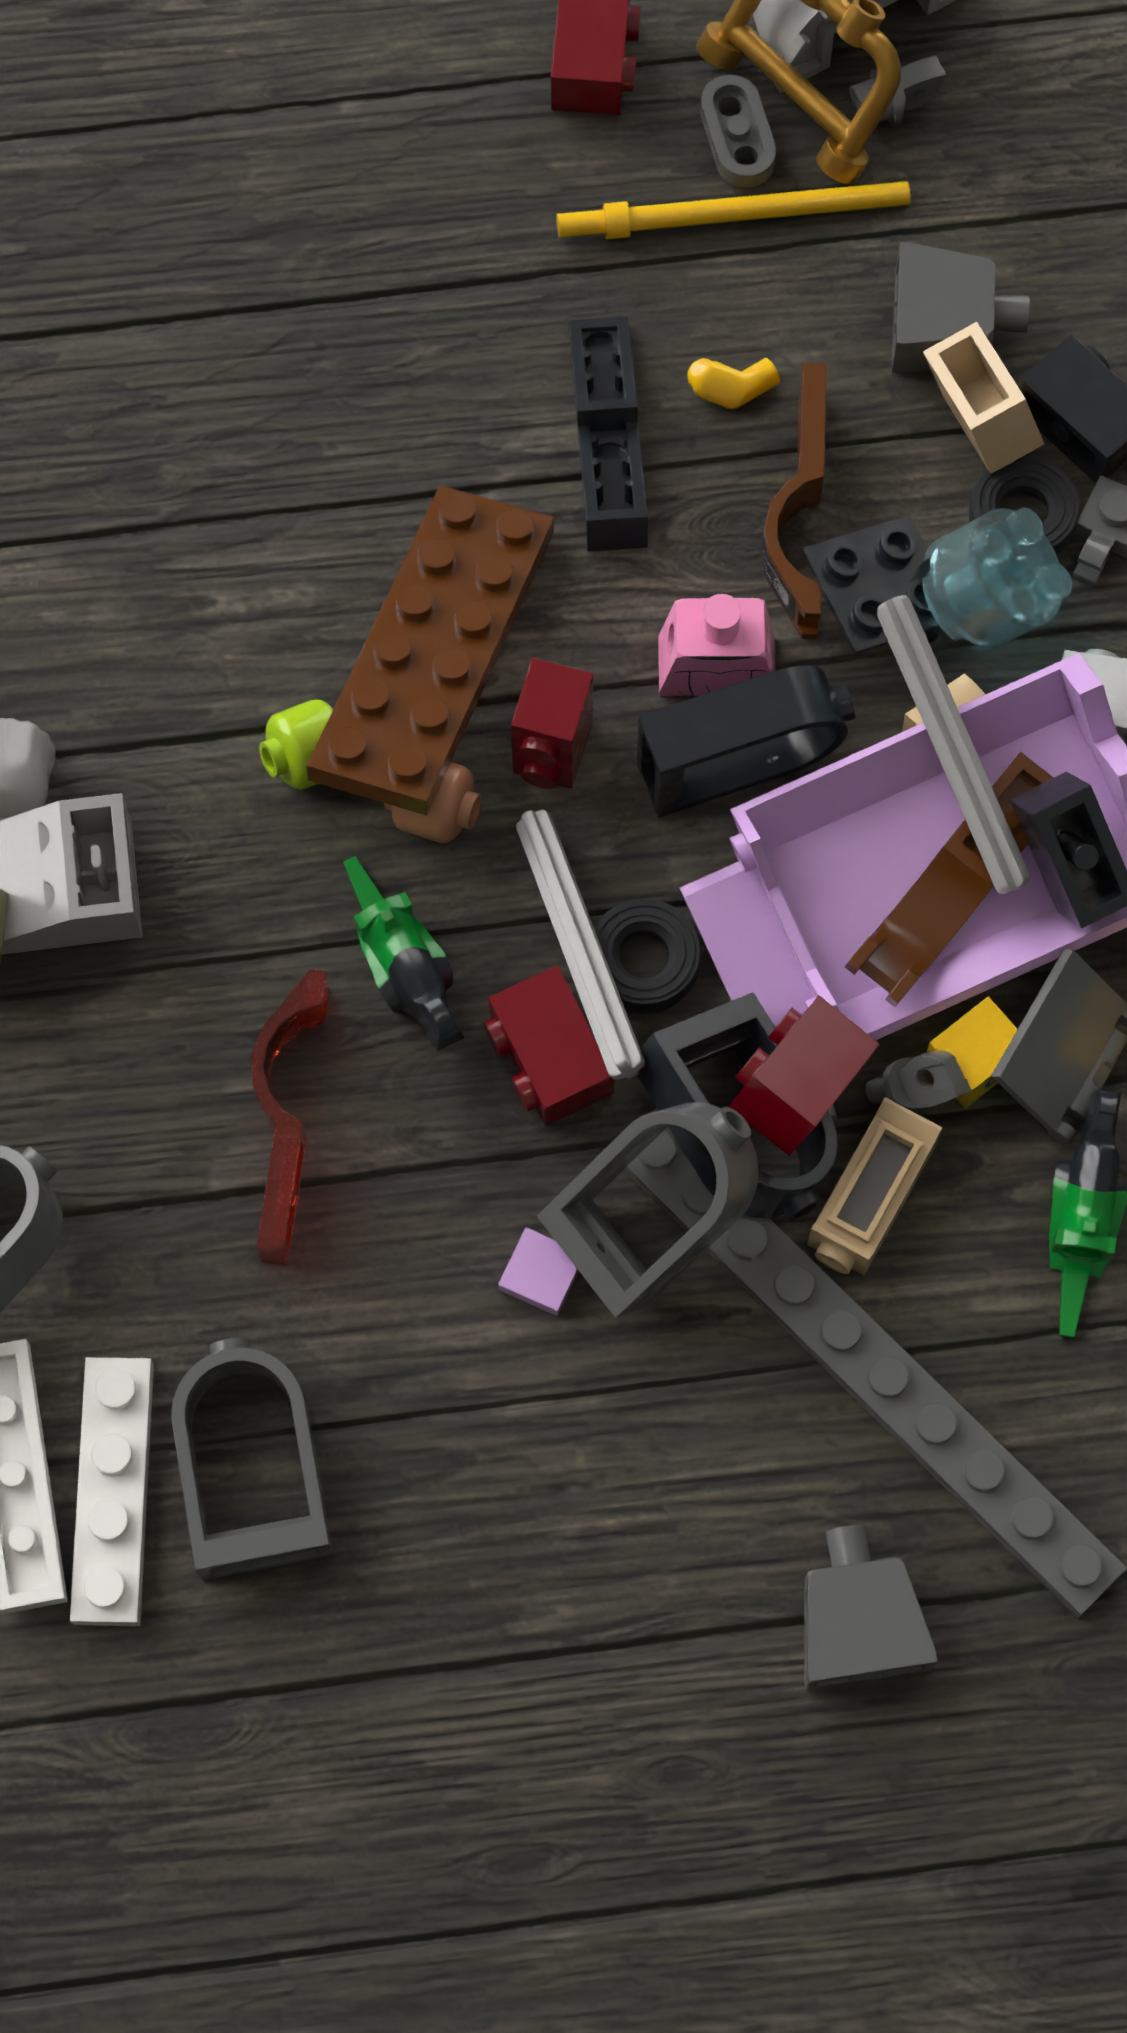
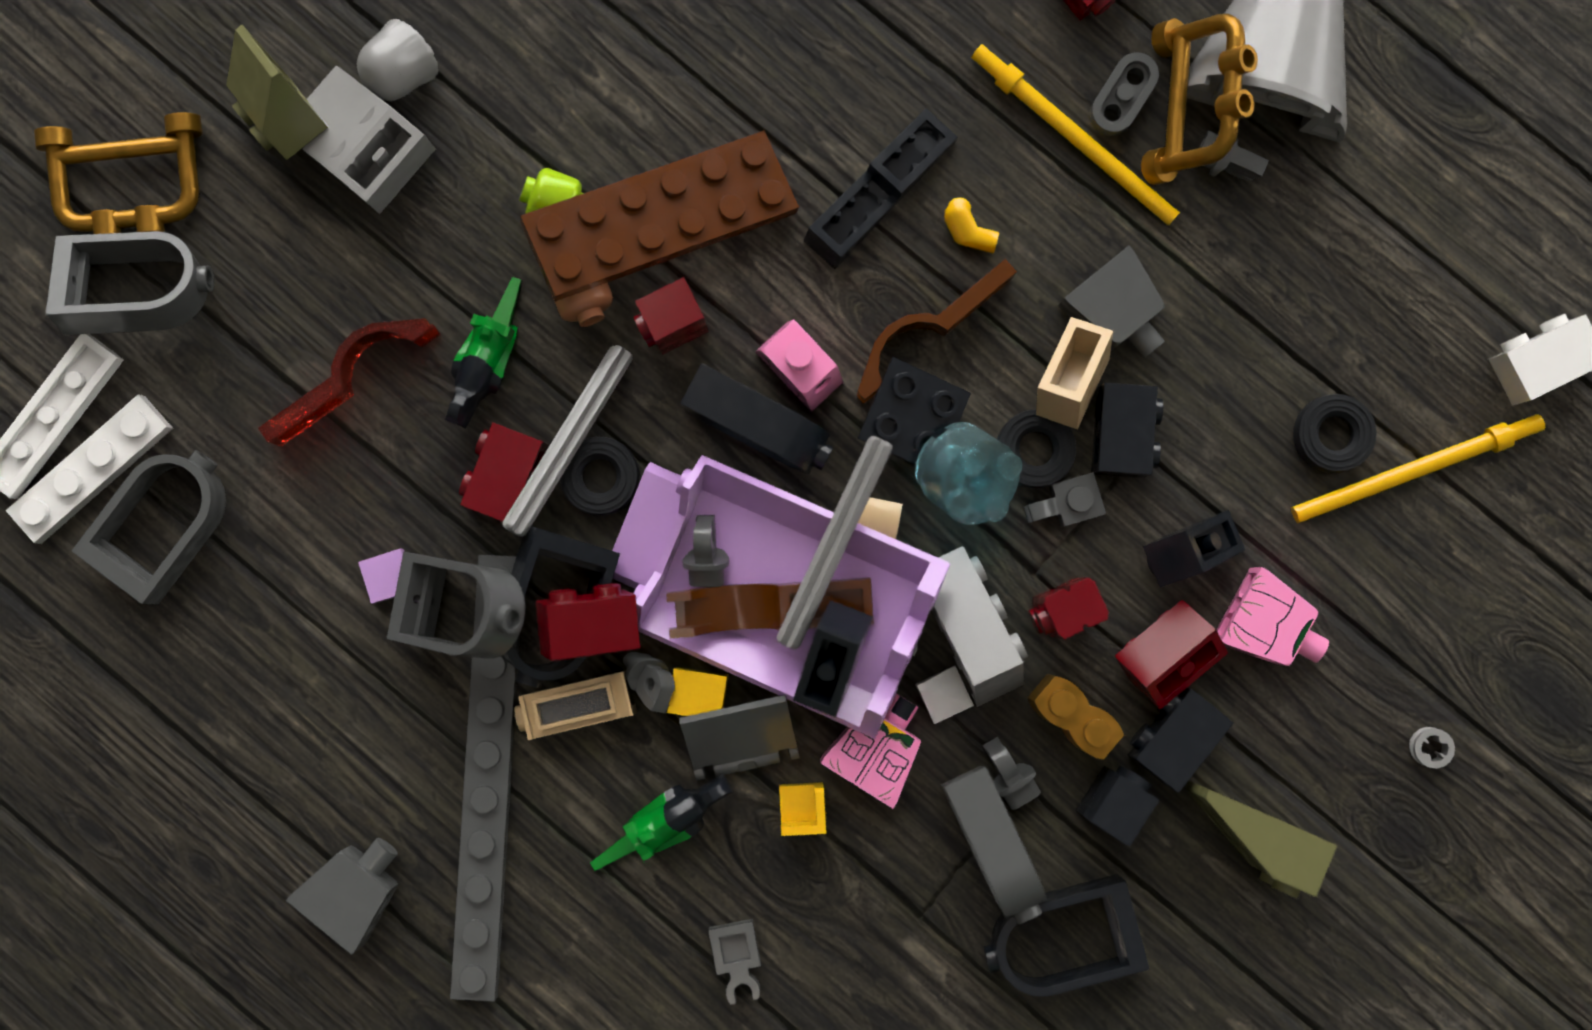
camera: 50 degrees right, 15 degrees up
none -> dark grey piece [682,515,729,587]

